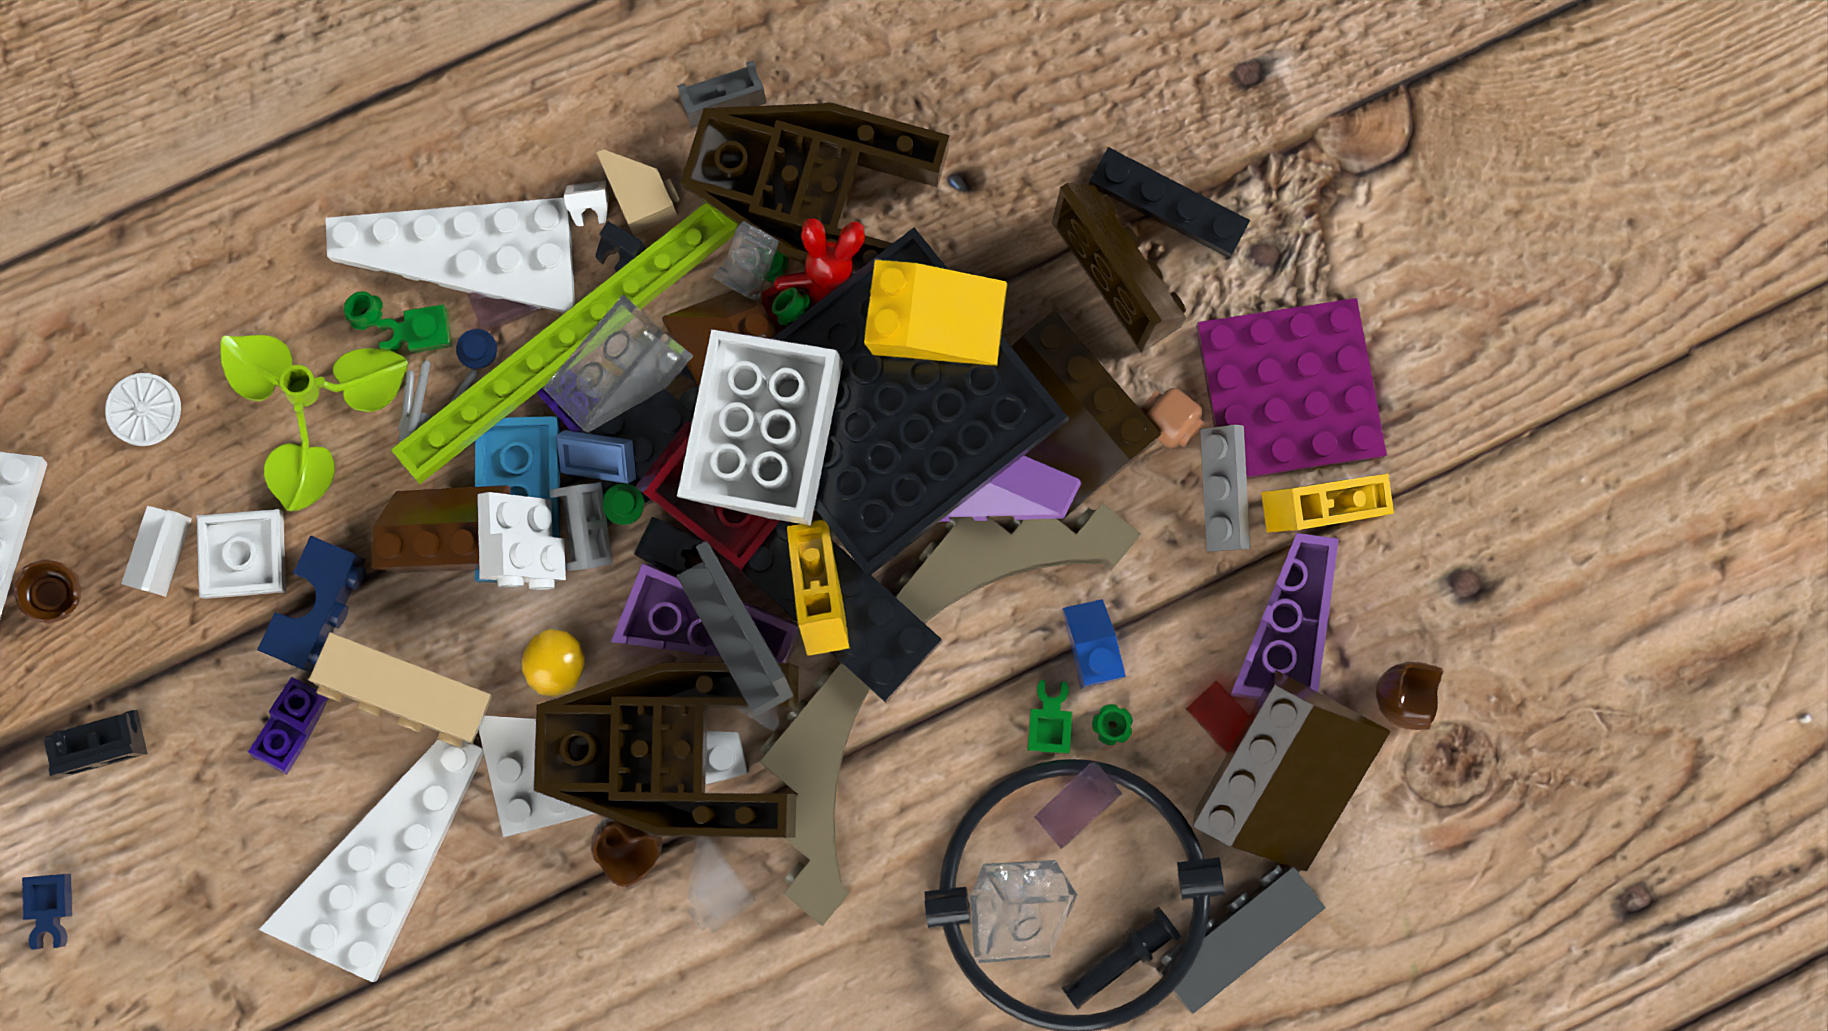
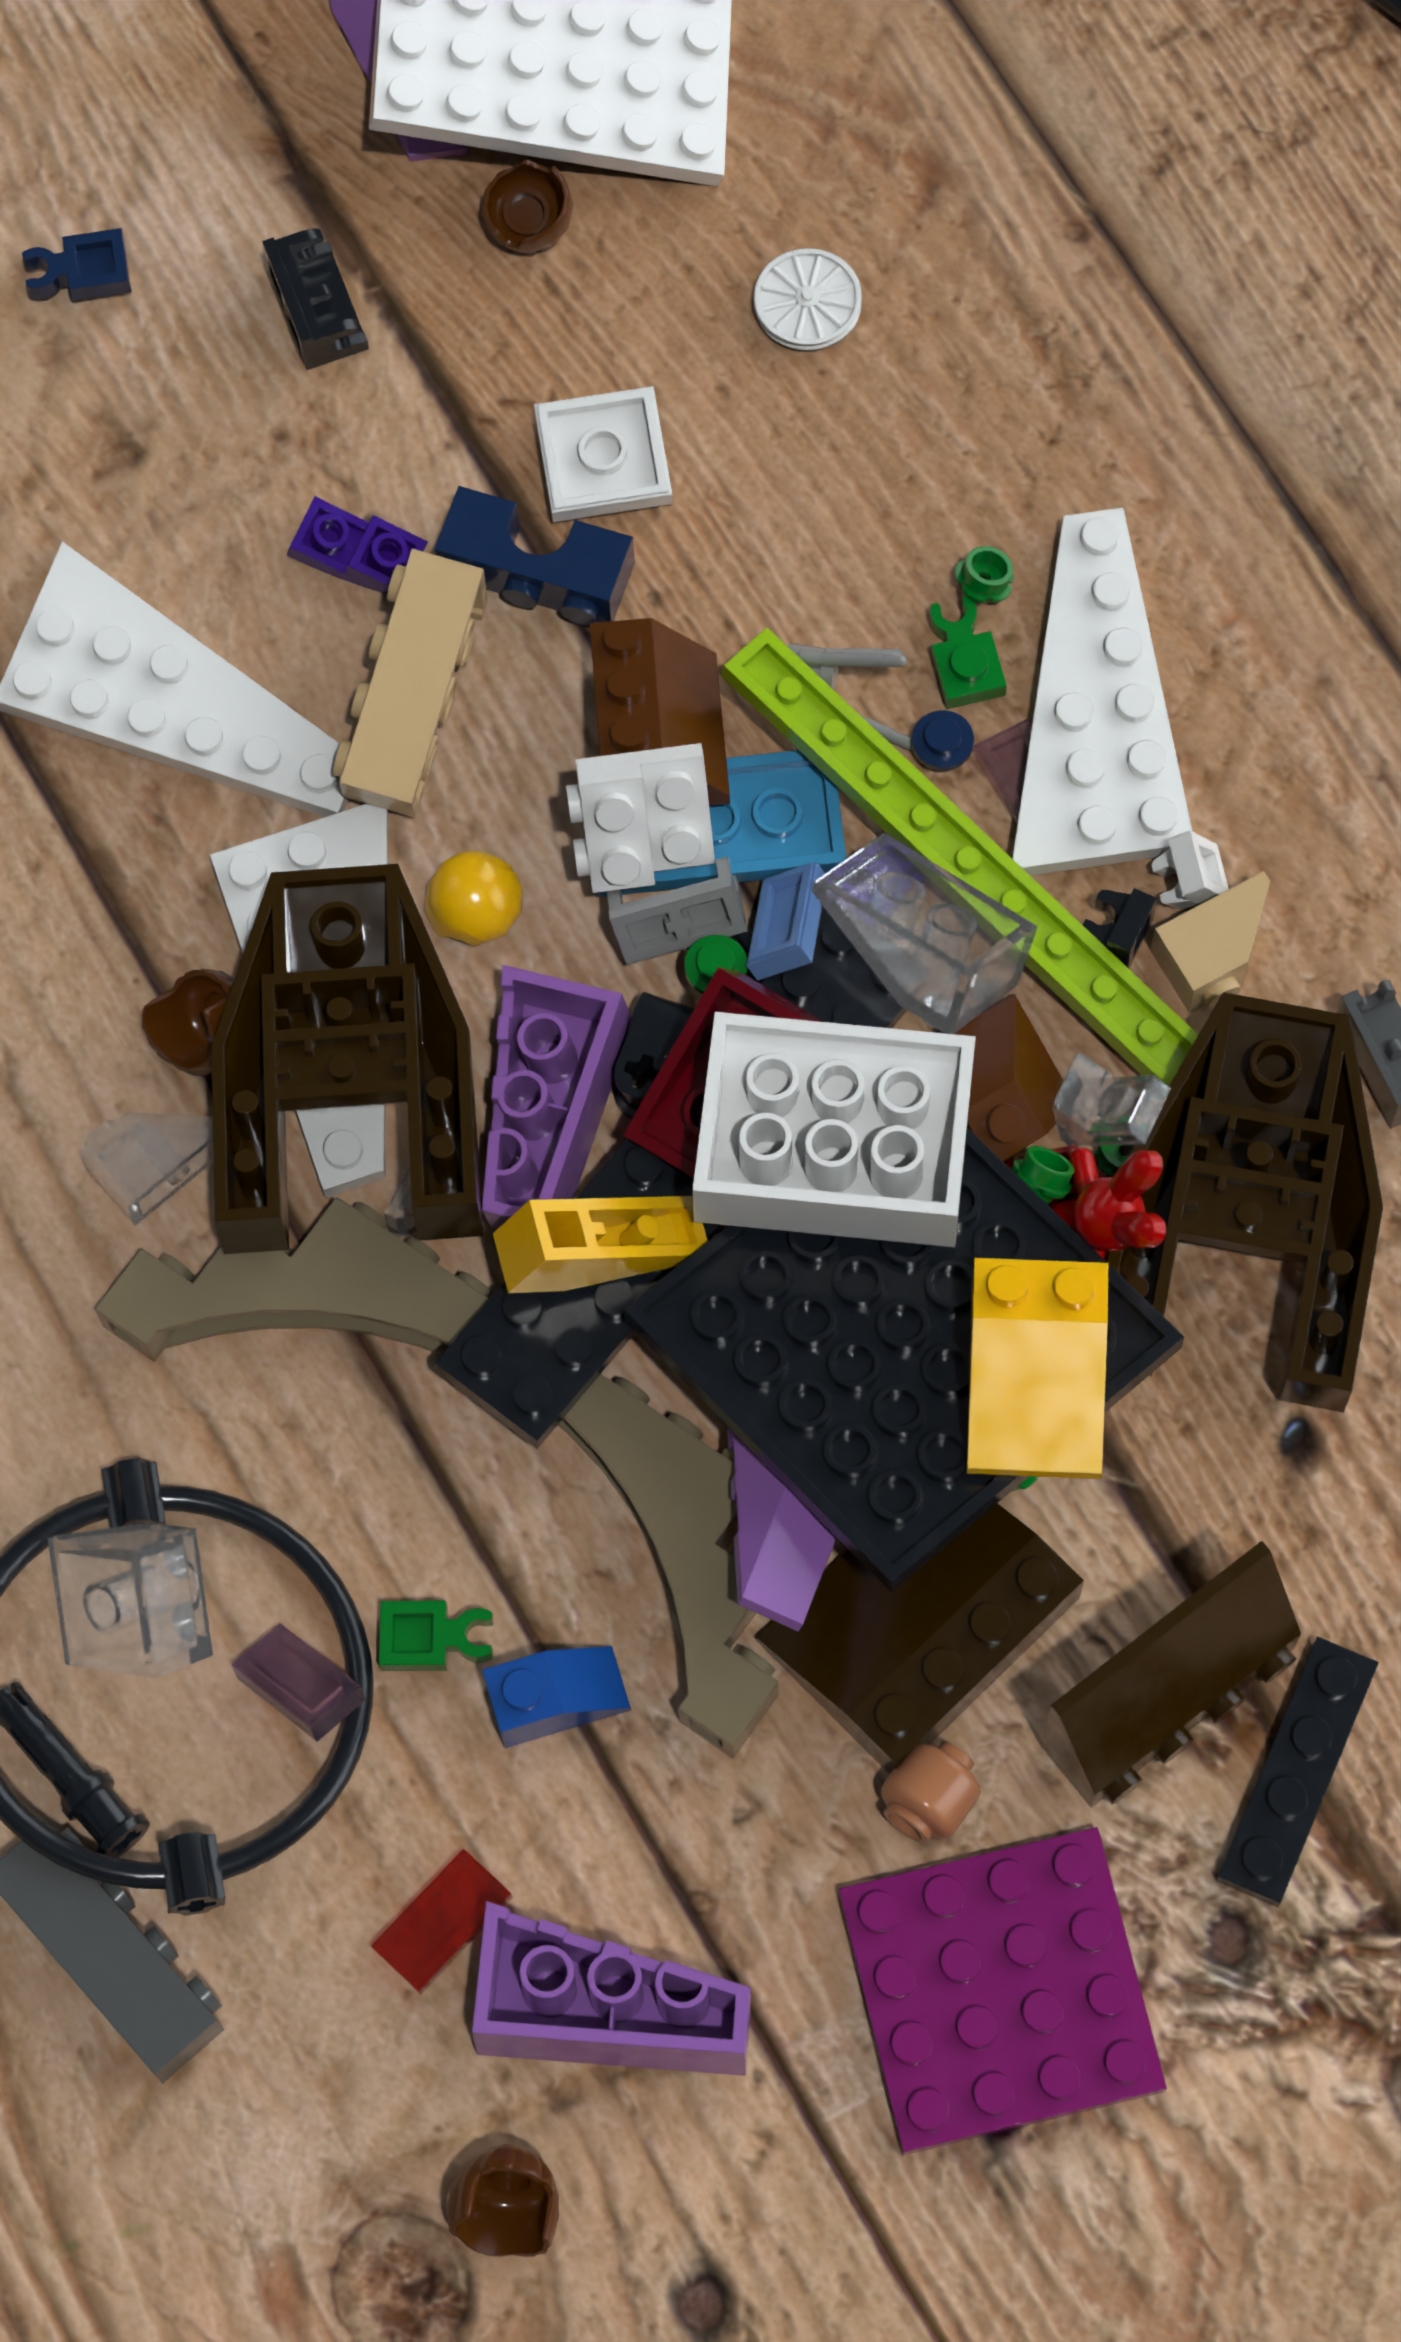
camera: 90 degrees right, 10 degrees down
white panel [121,505,192,597] -> none
lime plant [220,335,408,512] -> none
dark grey fence [677,541,793,717] -> none
green plate [1092,704,1133,745] -> none
dark brown slope [1193,670,1390,872] -> none
light grey plate [1200,425,1250,551] -> none
yellow slope [1261,473,1394,533] -> none

